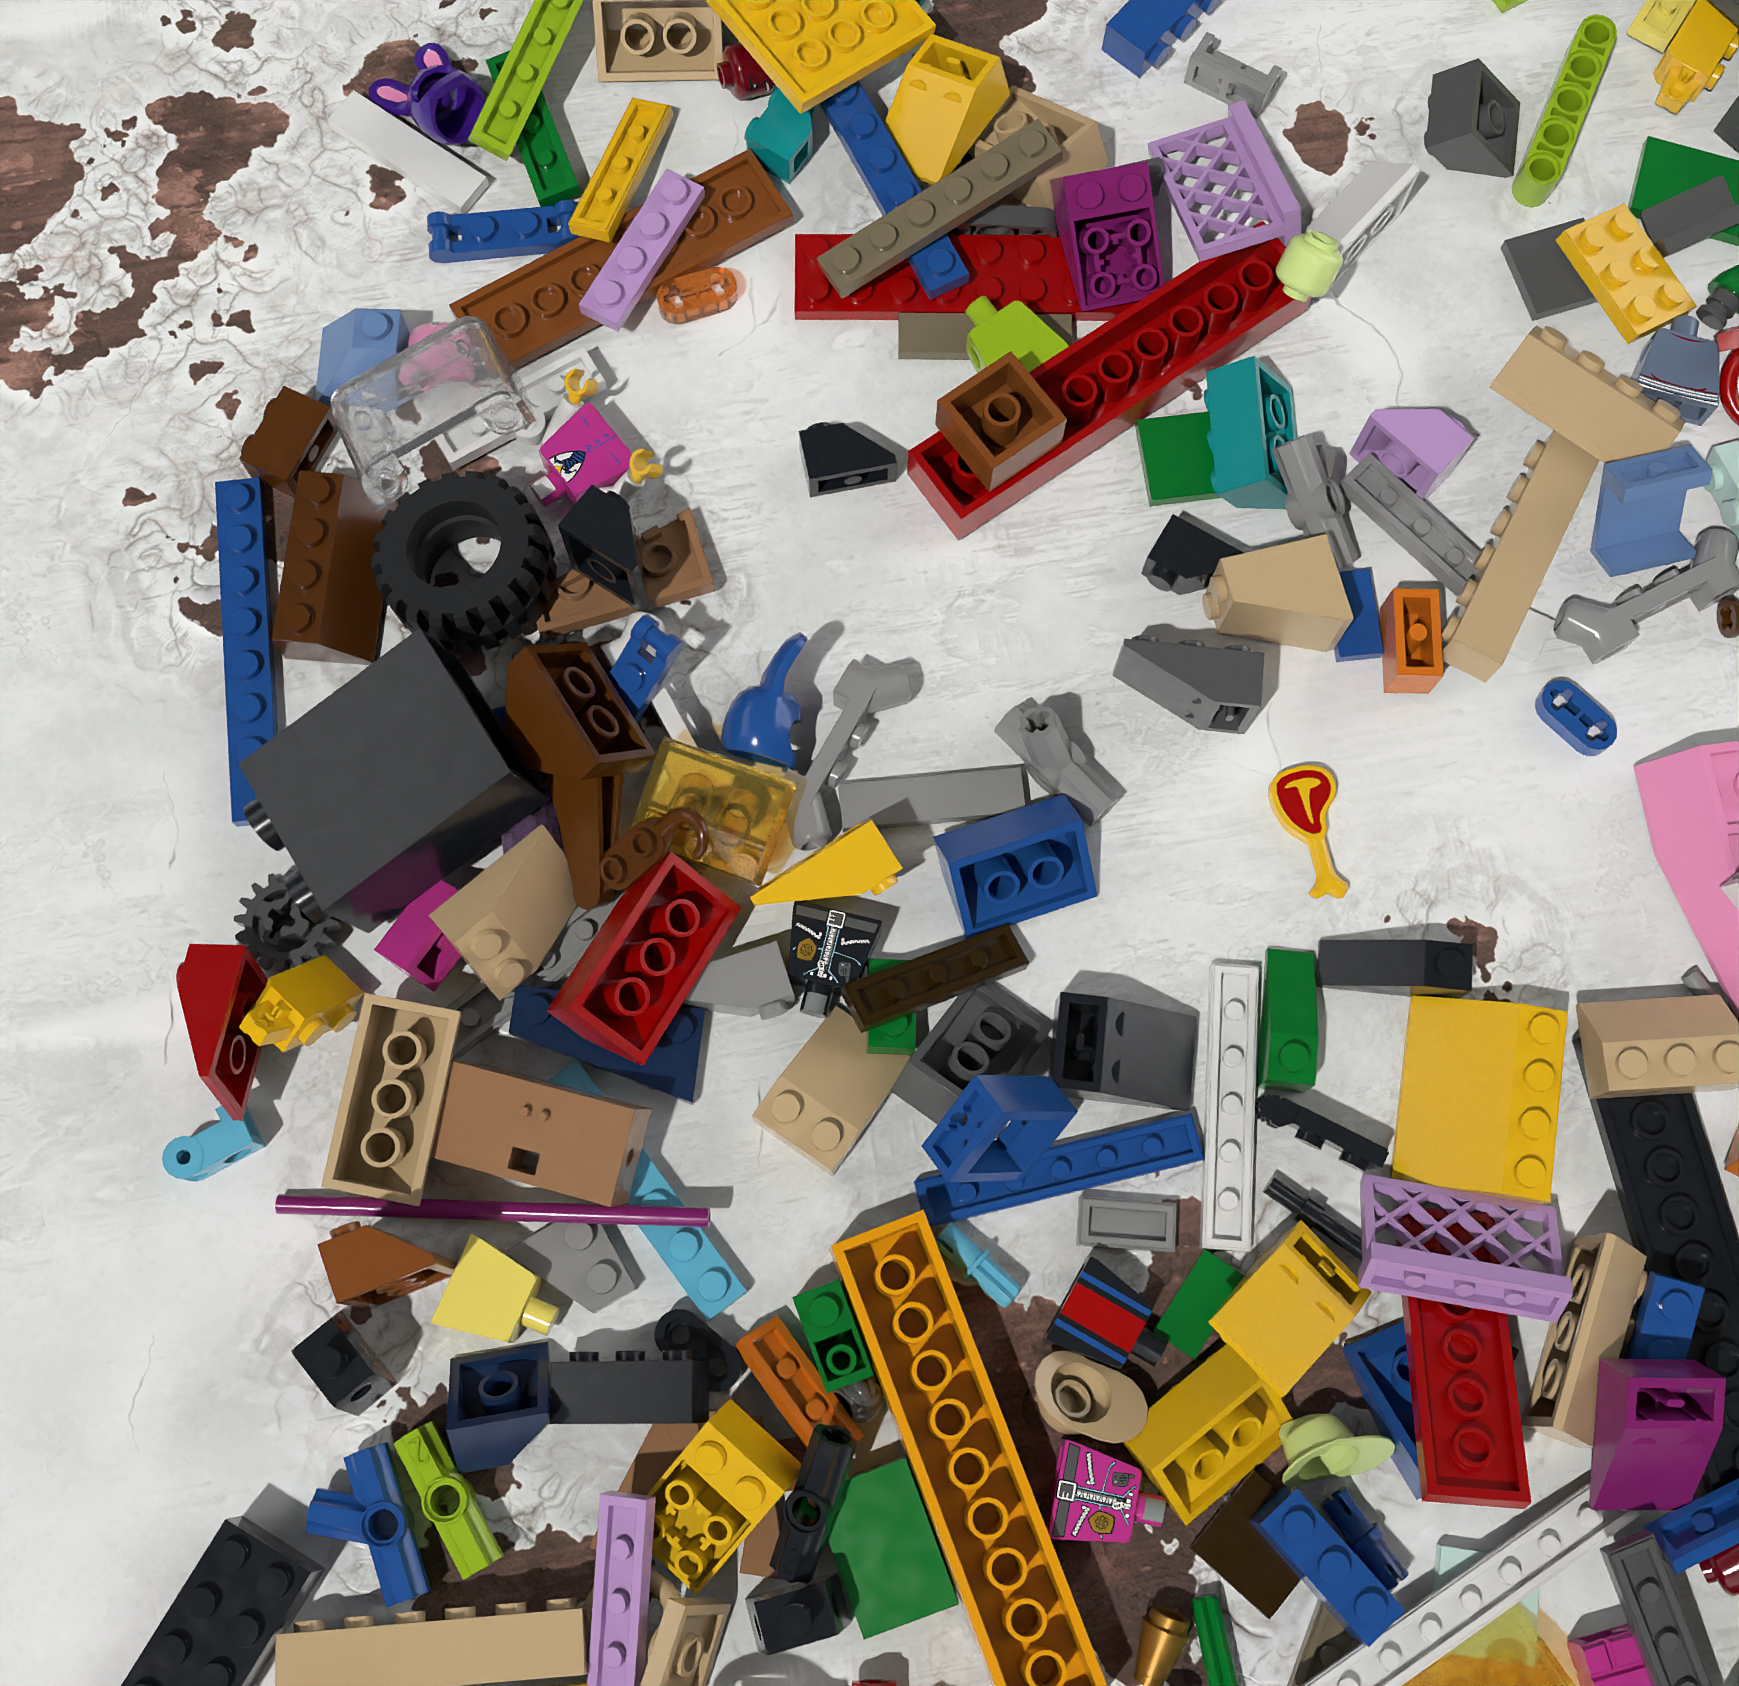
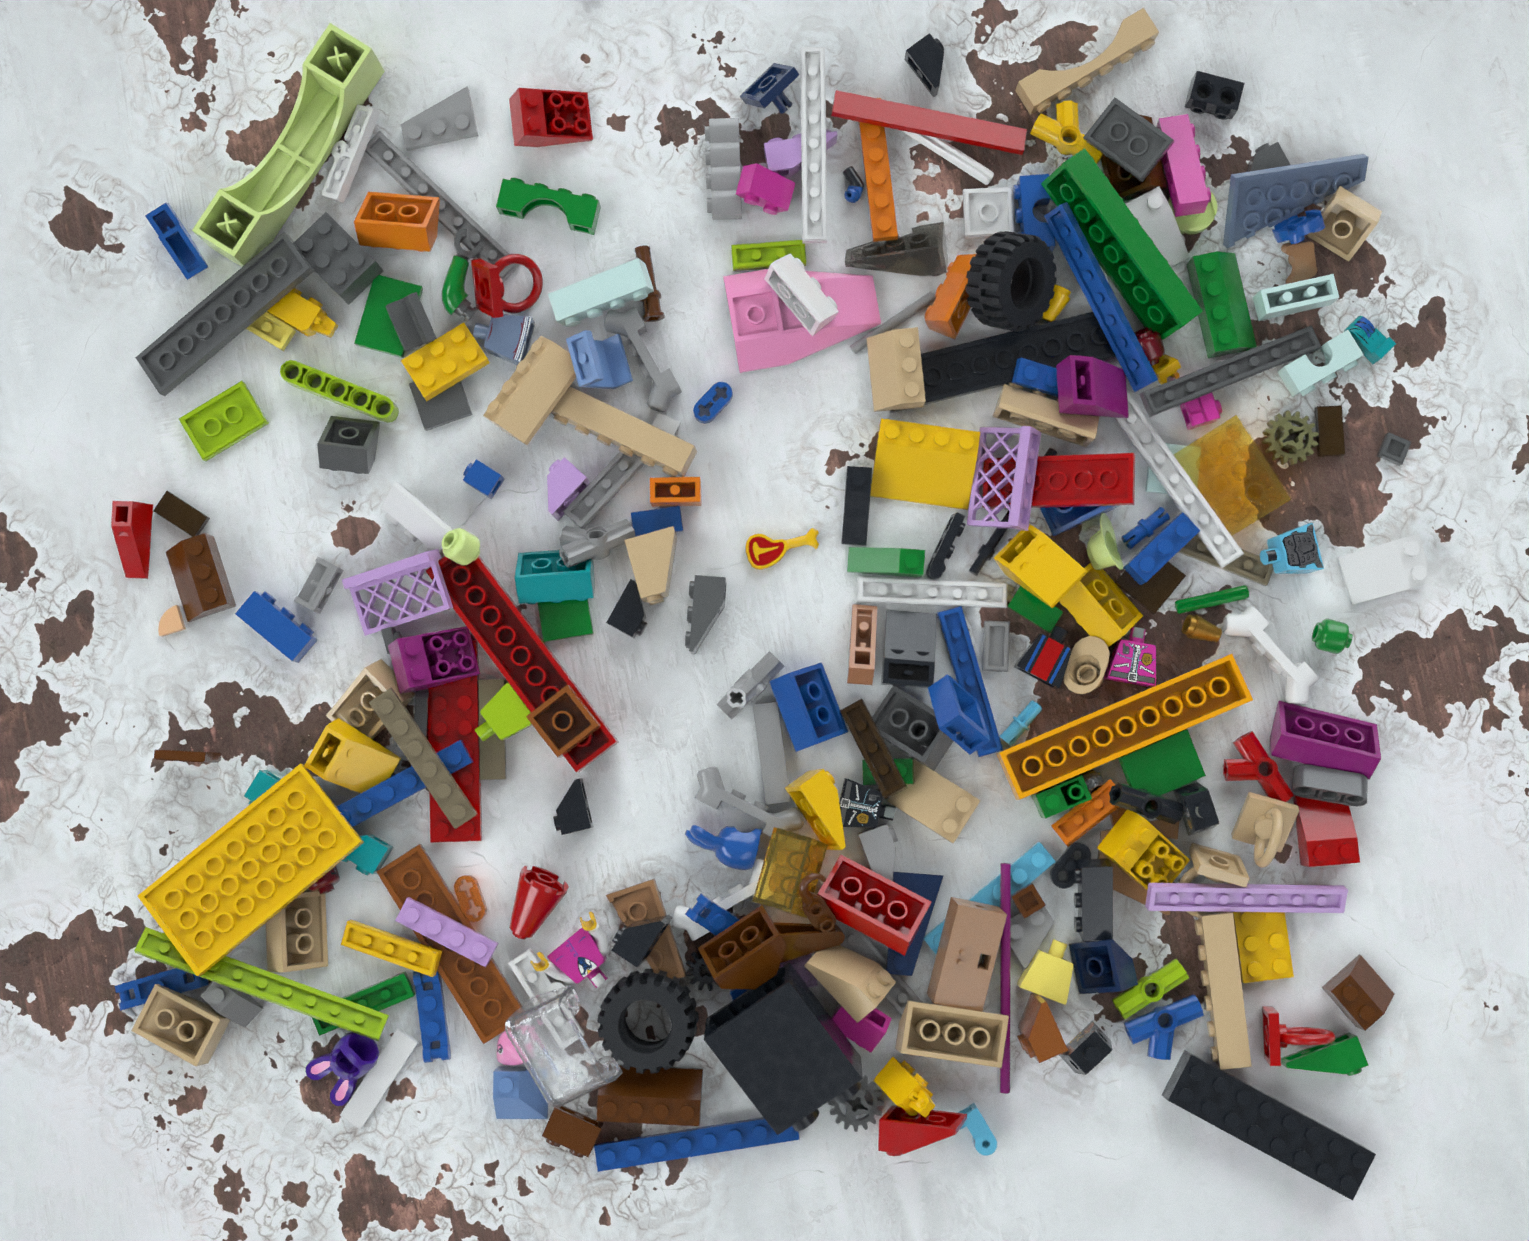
camera: 85 degrees left, 10 degrees up
none -> blue brick [463,459,505,500]
none -> red cone [509,866,569,940]
none -> nougat slope [847,604,877,685]
none -> reddish brown tile [1011,883,1046,919]
none -> yellow tile [1152,354,1181,385]

